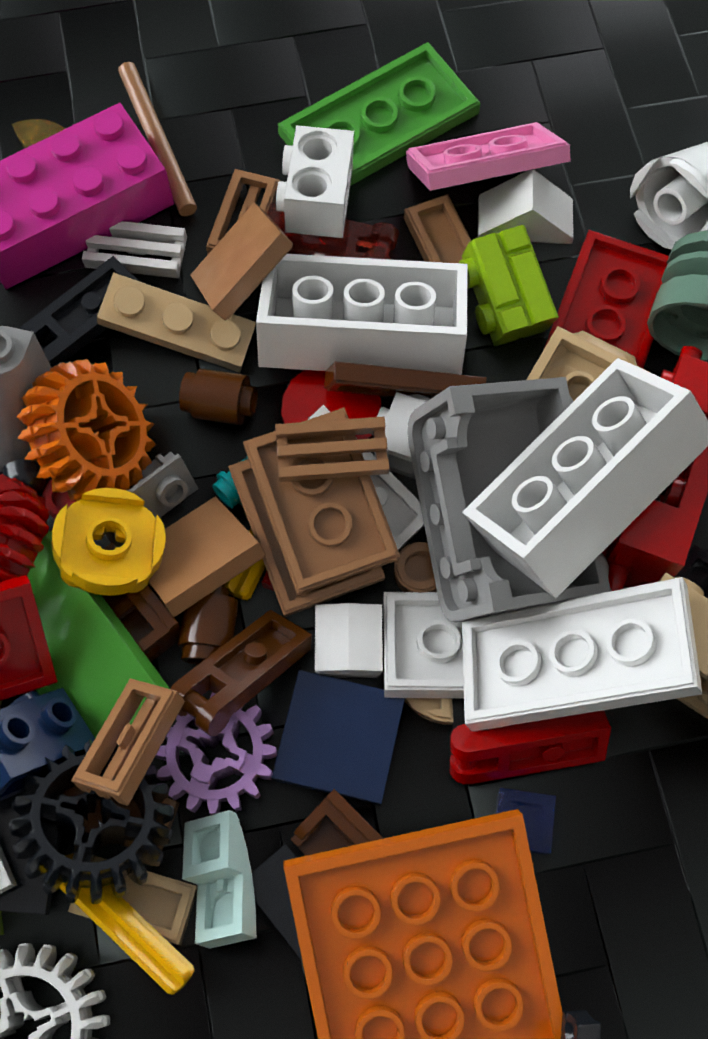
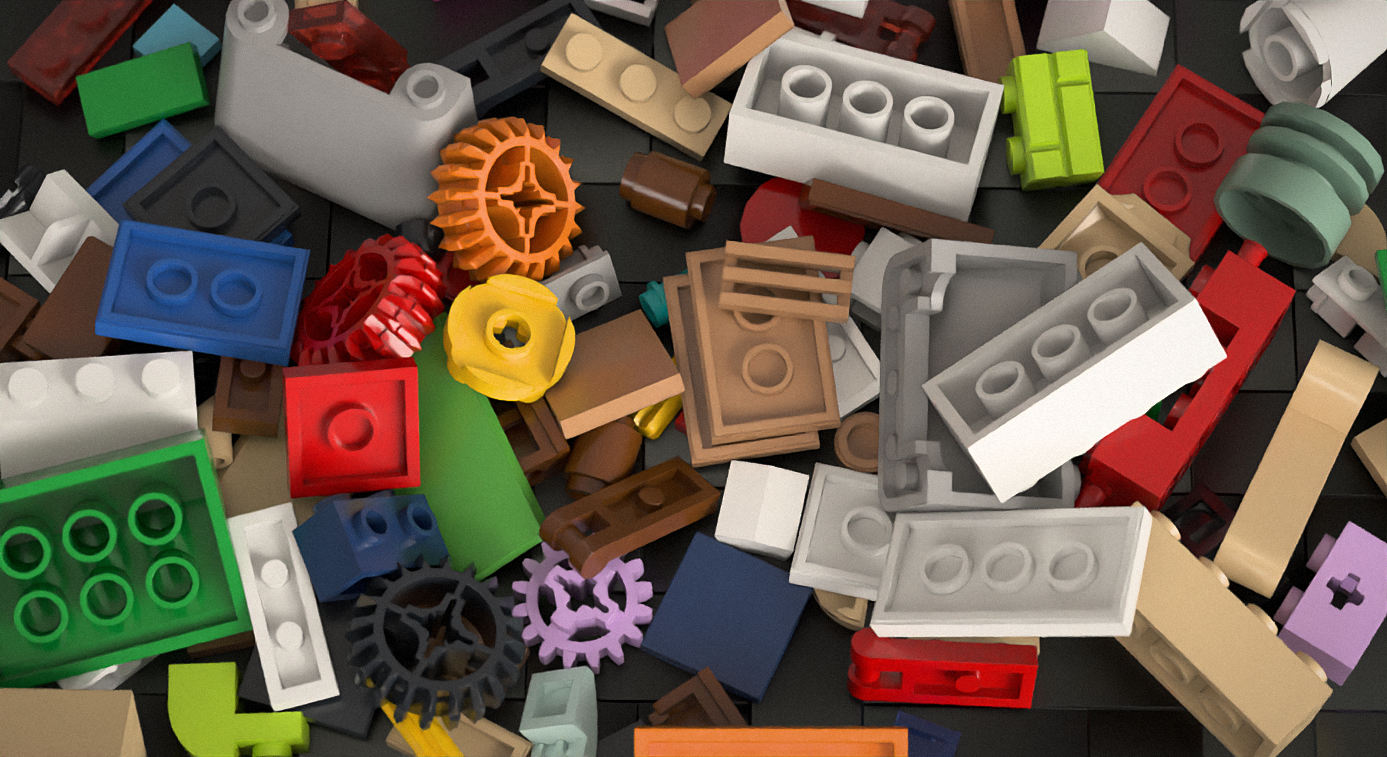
camera: 15 degrees right, 0 degrees up
medium nougat tile [71,678,185,806] -> none

